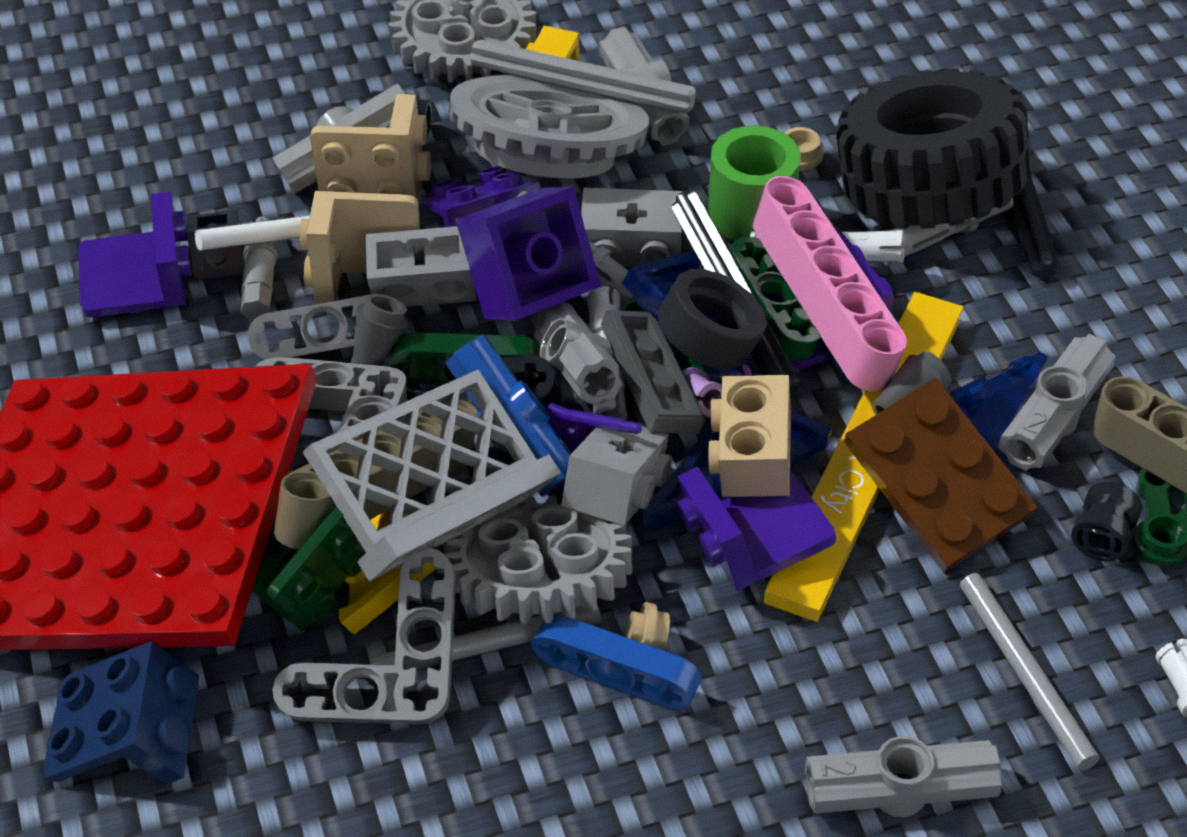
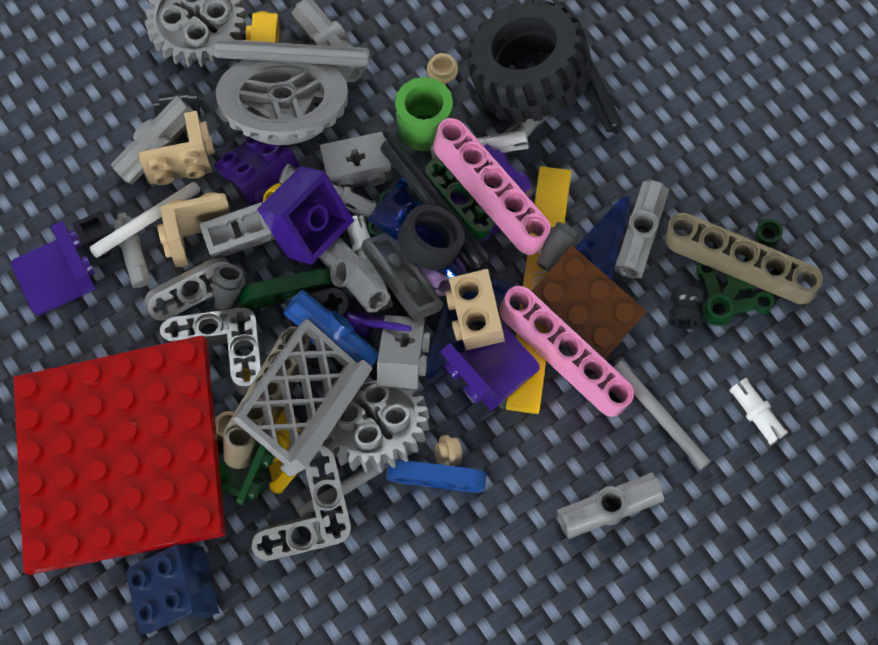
camera: 15 degrees left, 20 degrees up
none -> bright pink beam [499,286,634,417]

